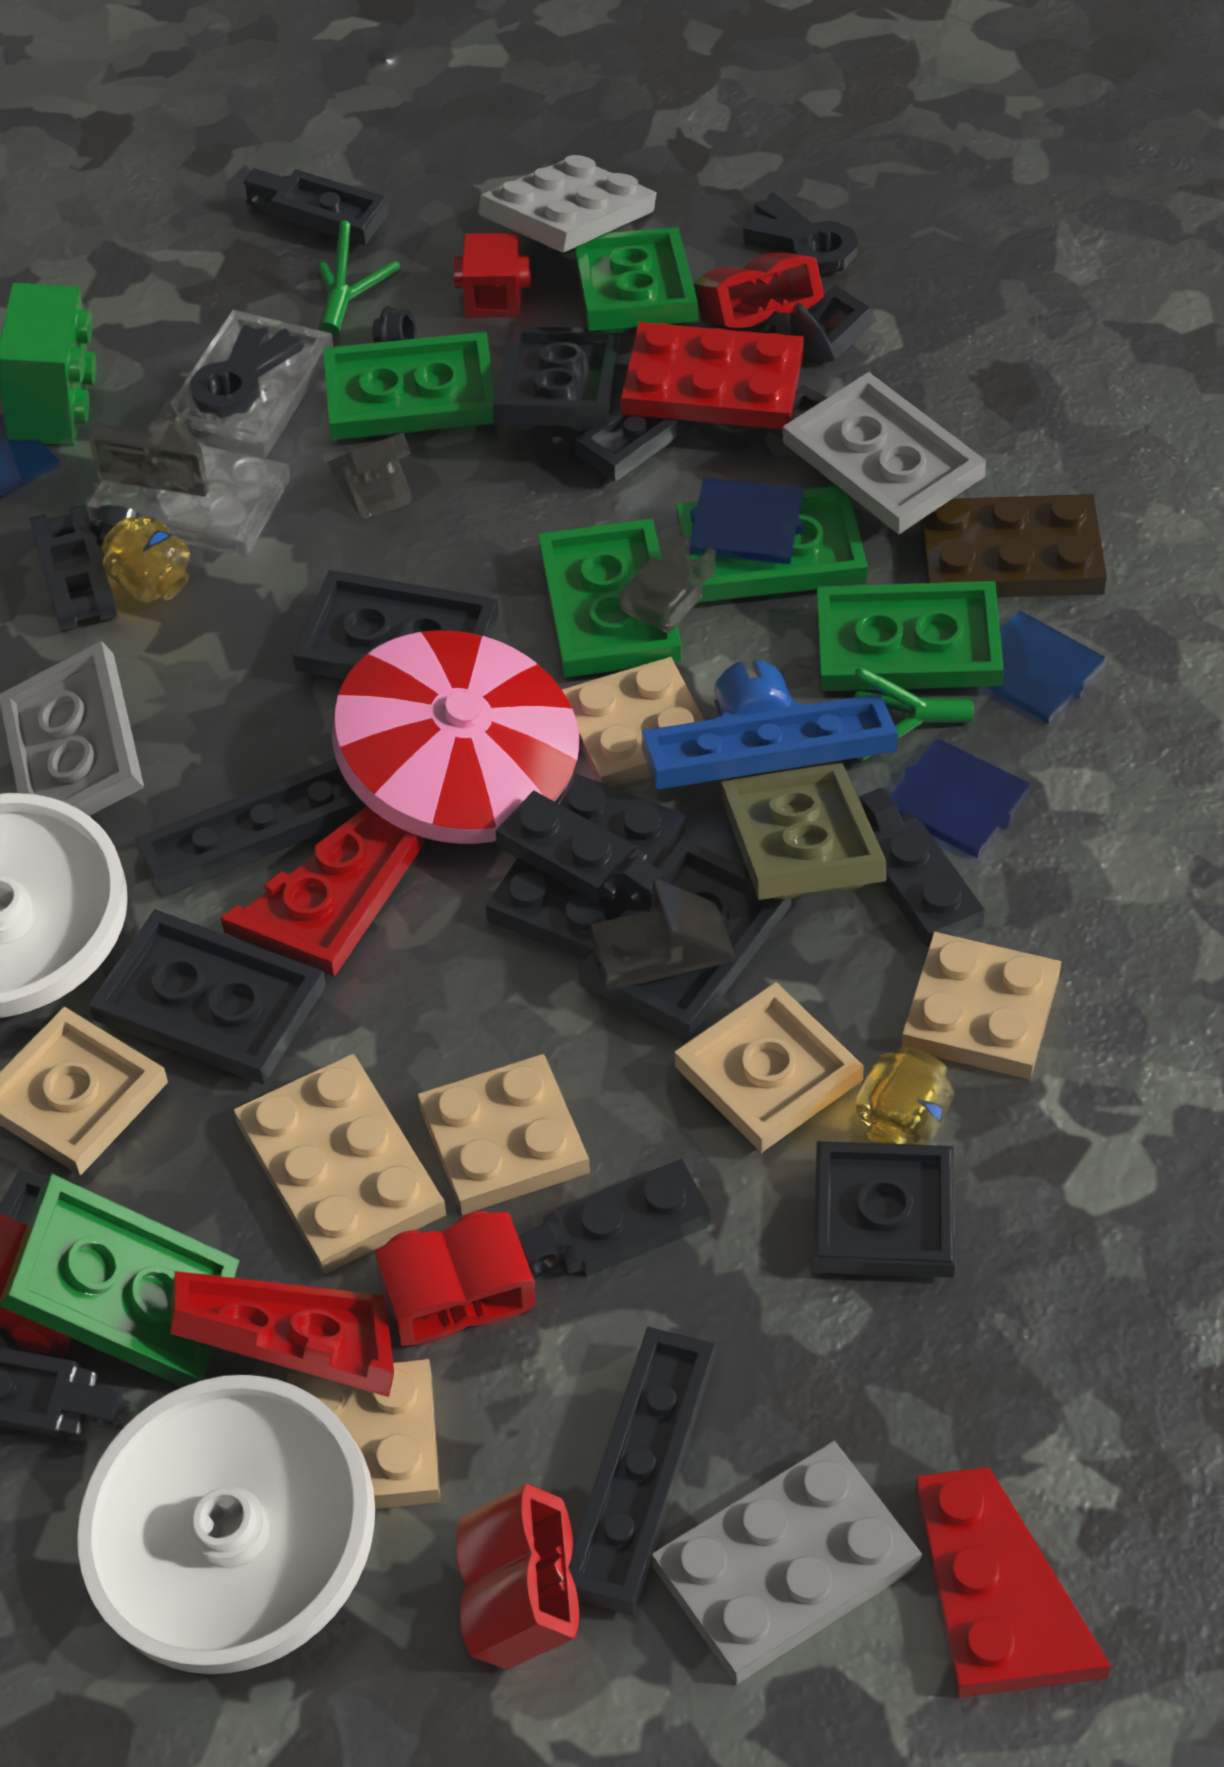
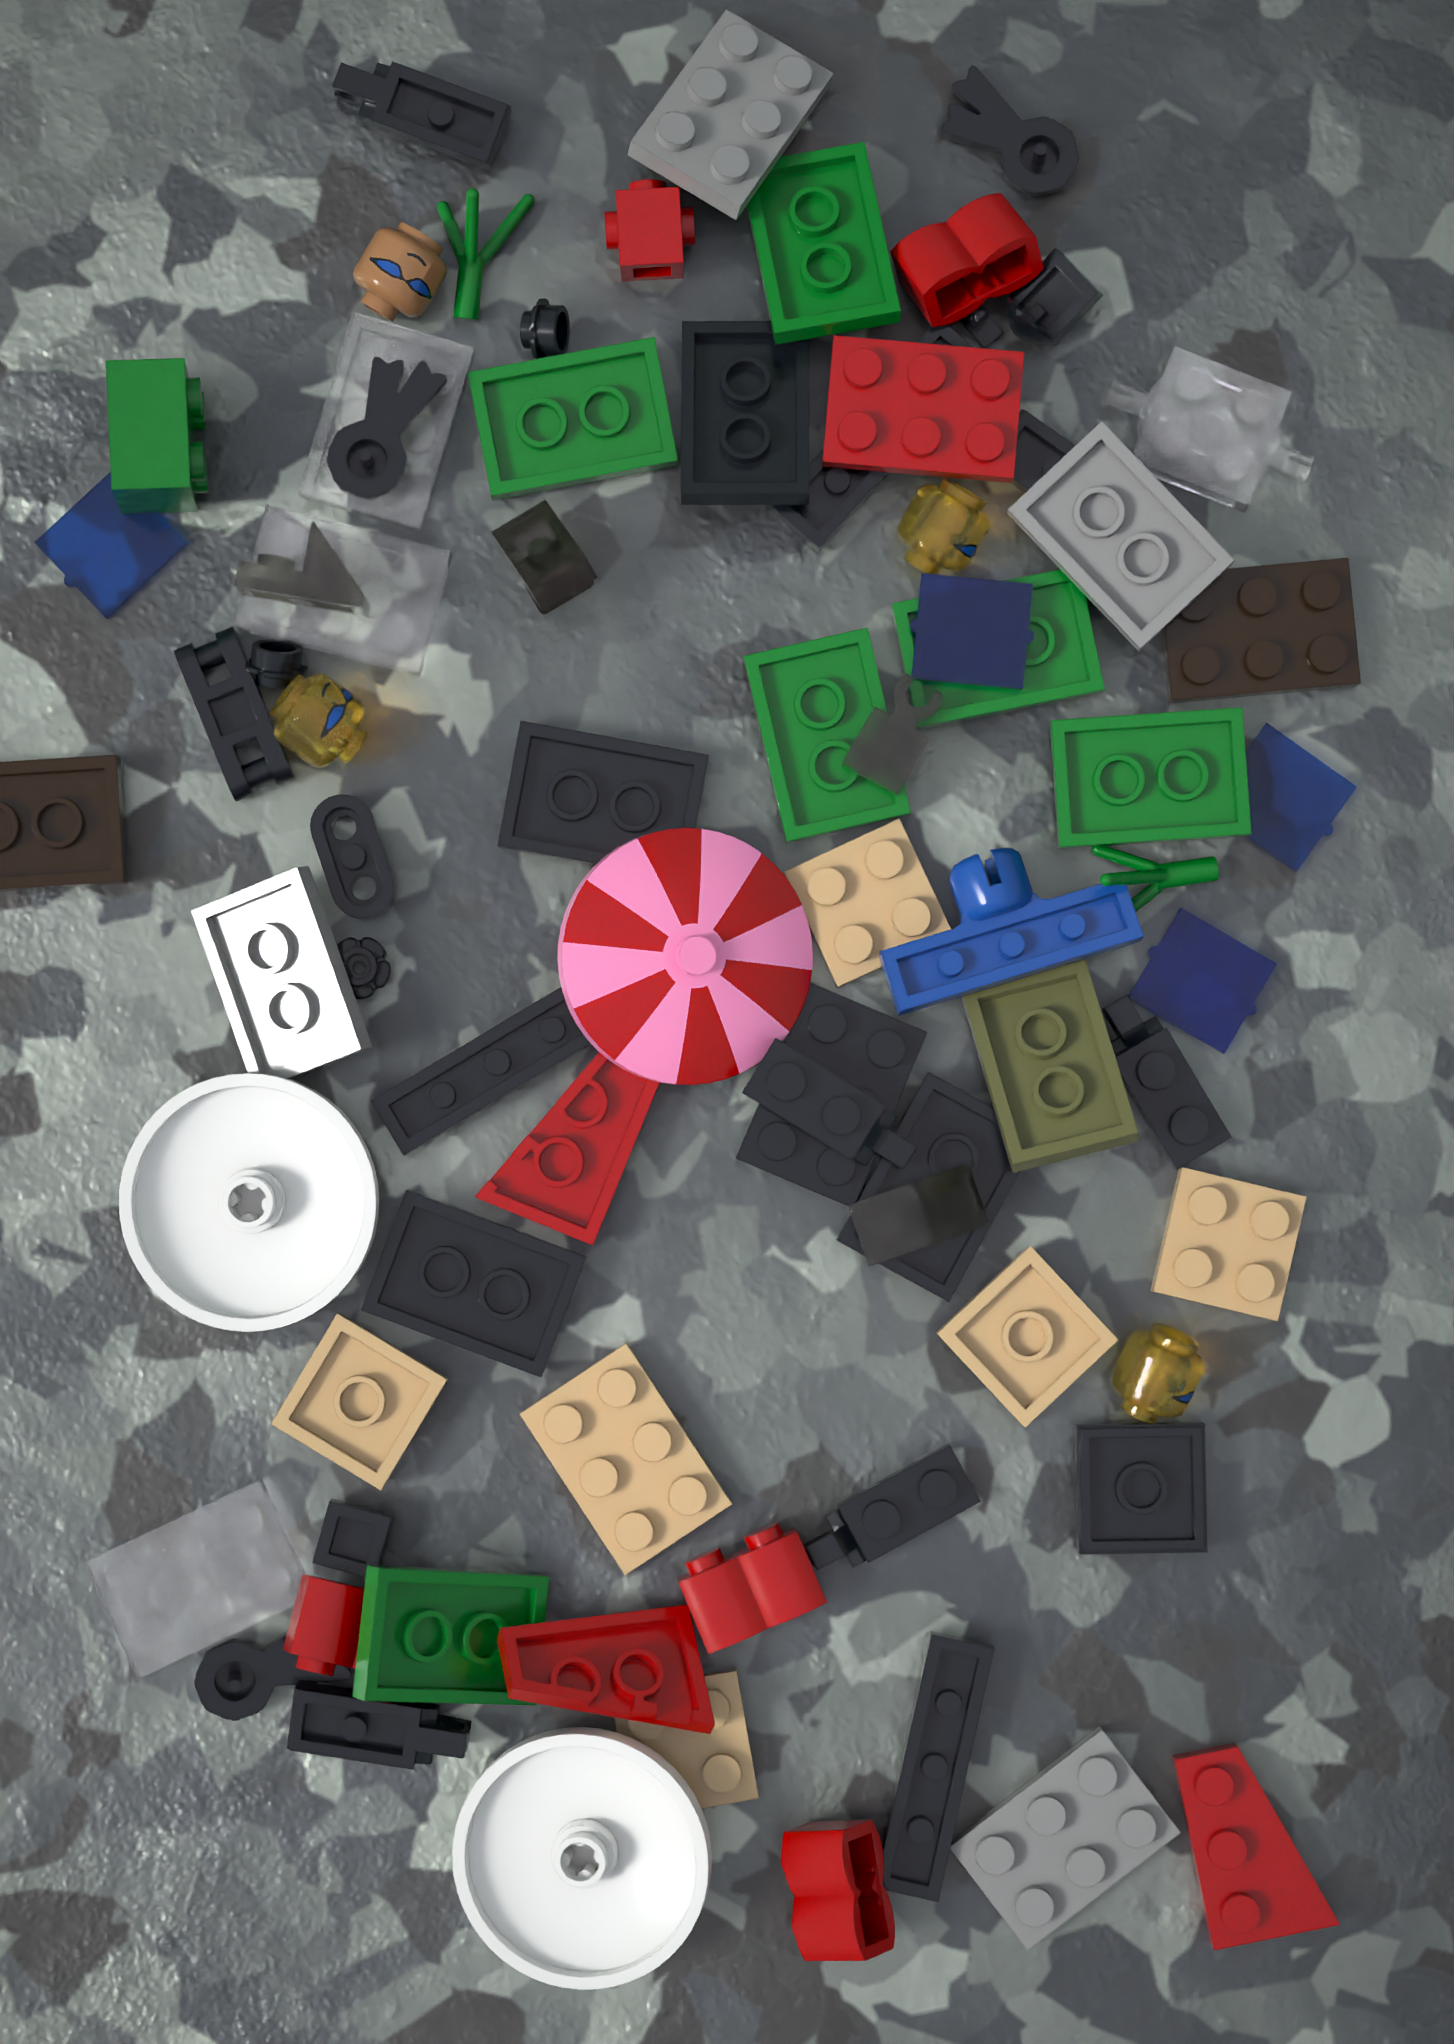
camera: 10 degrees left, 35 degrees up
tan plate [418,1054,590,1215] -> none
none -> black plate [310,794,397,920]
none -> black plate [337,937,391,999]
none -> medium nougat head [353,222,447,322]
none -> clear yellow head [896,477,991,577]
none -> clear plate [1104,346,1314,513]

